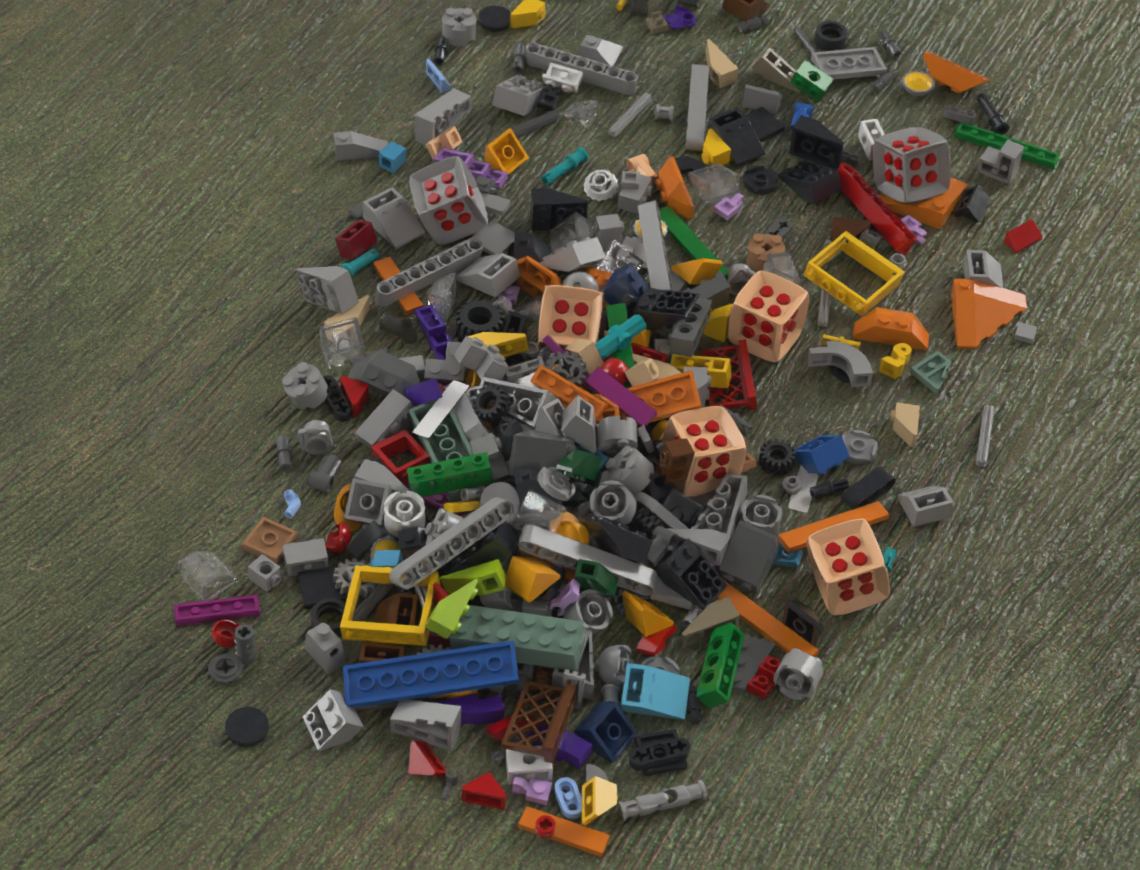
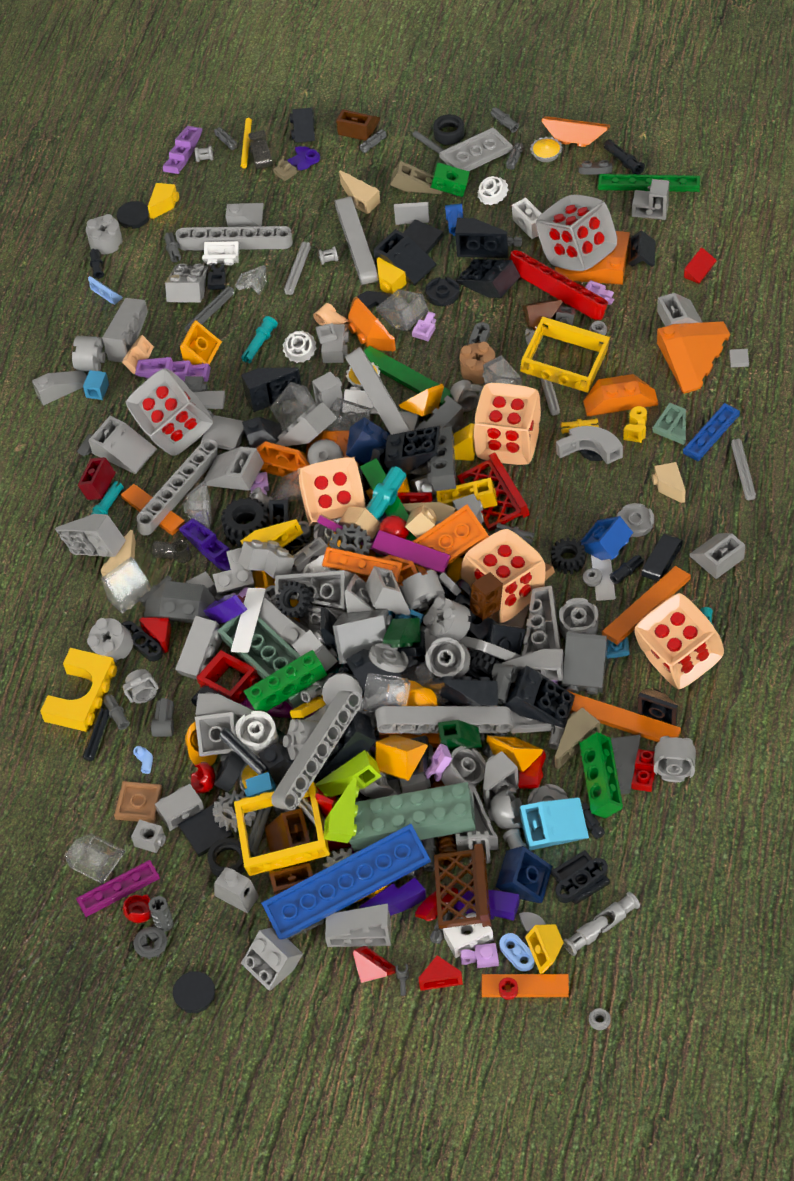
camera: 10 degrees left, 5 degrees up
none -> yellow arch [40,648,117,732]
none -> light grey brick [72,335,105,371]
none -> black axle [83,708,109,761]
none -> black axle [219,728,267,775]
none -> white piece [477,176,509,205]
none -> light grey slope [483,751,519,811]
none -> blue tile [683,403,740,462]

